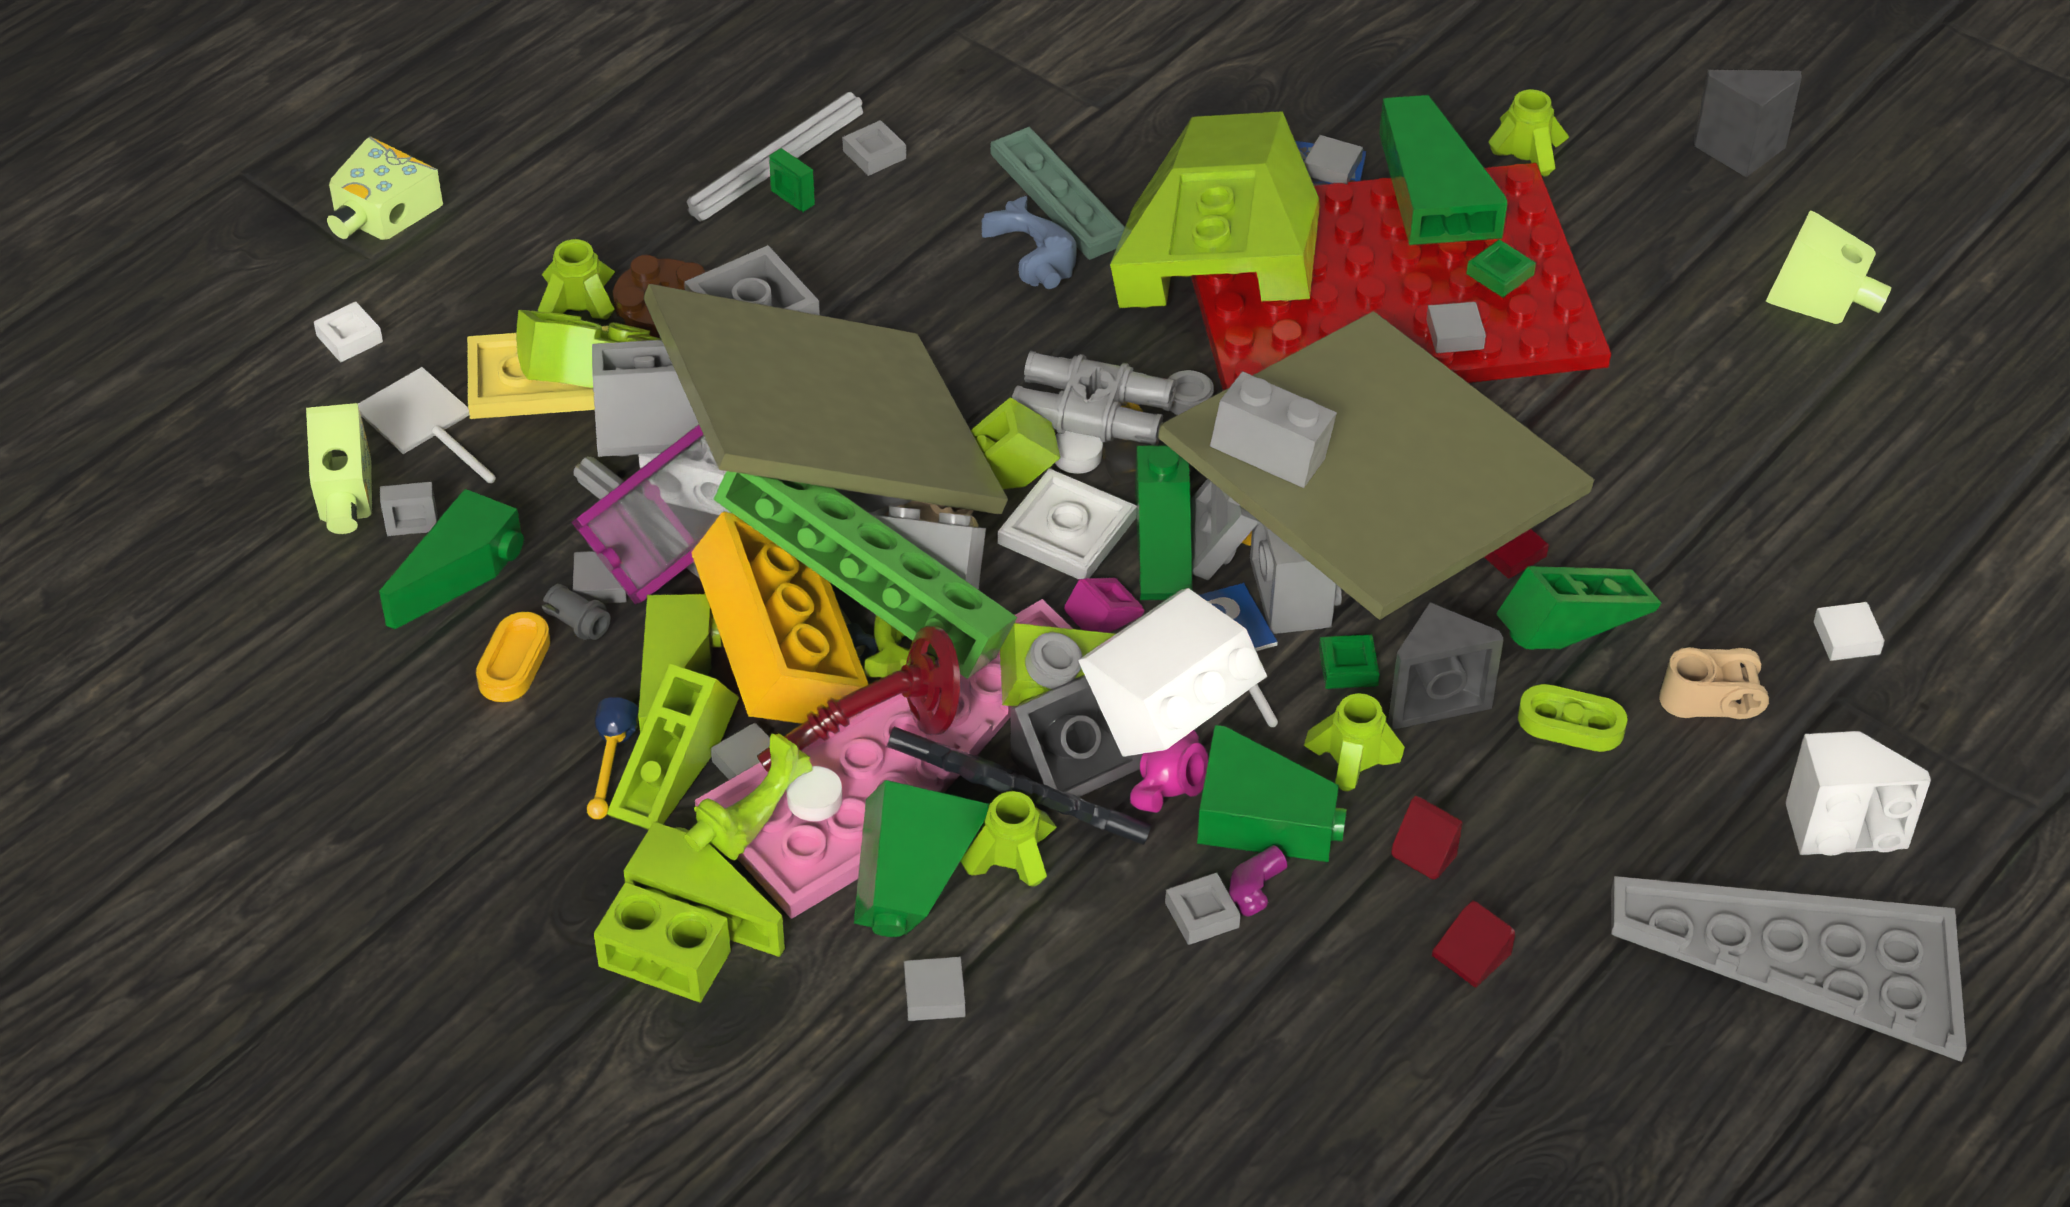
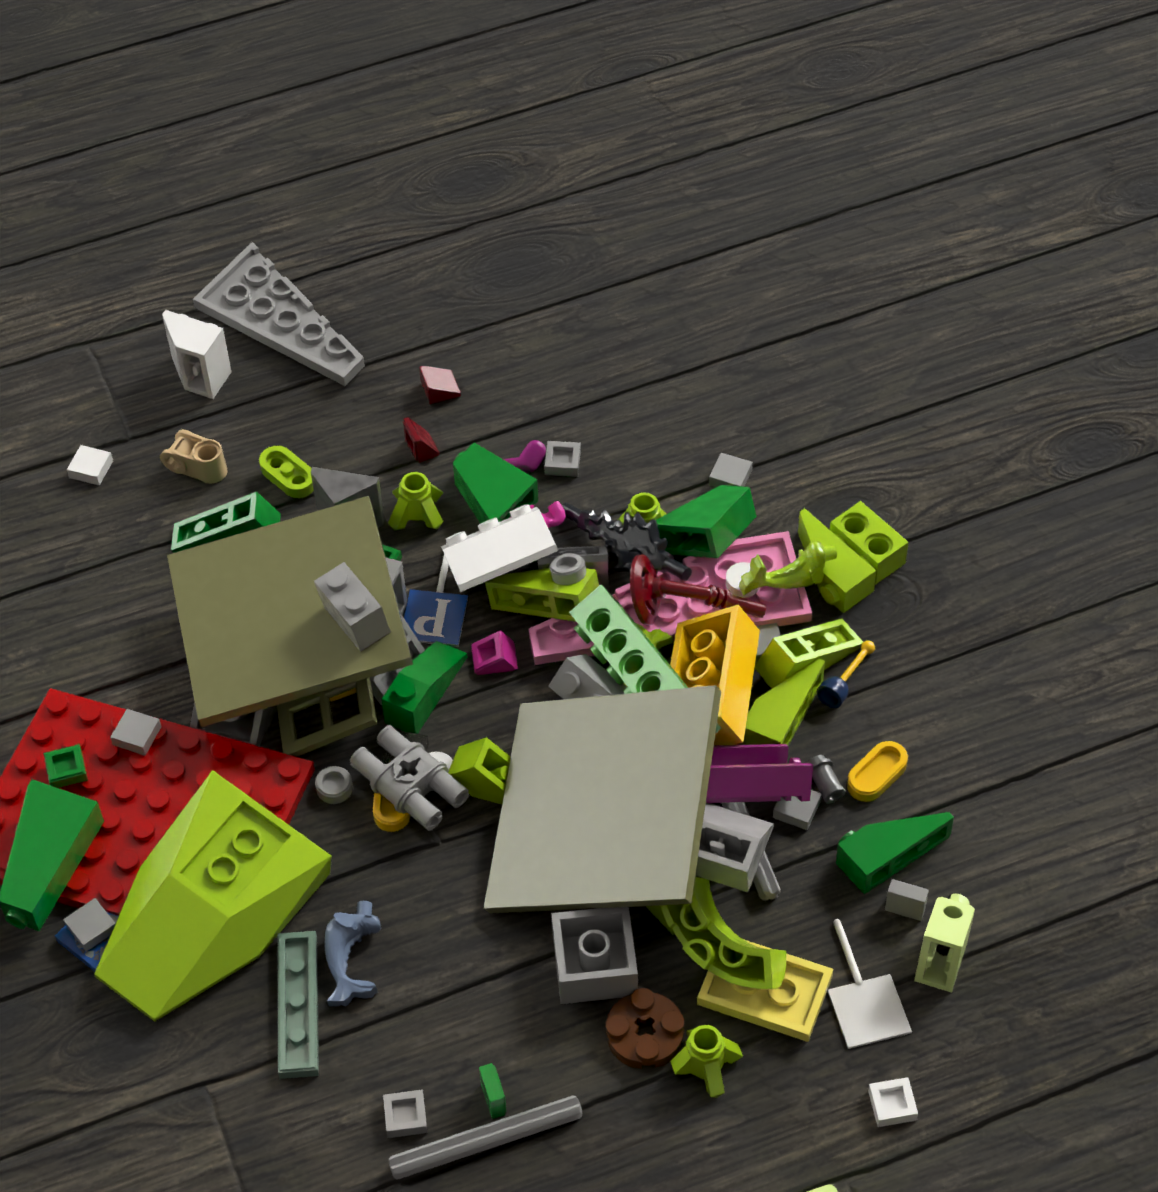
camera: 150 degrees left, 5 degrees up
white tile [998,468,1137,579] -> none

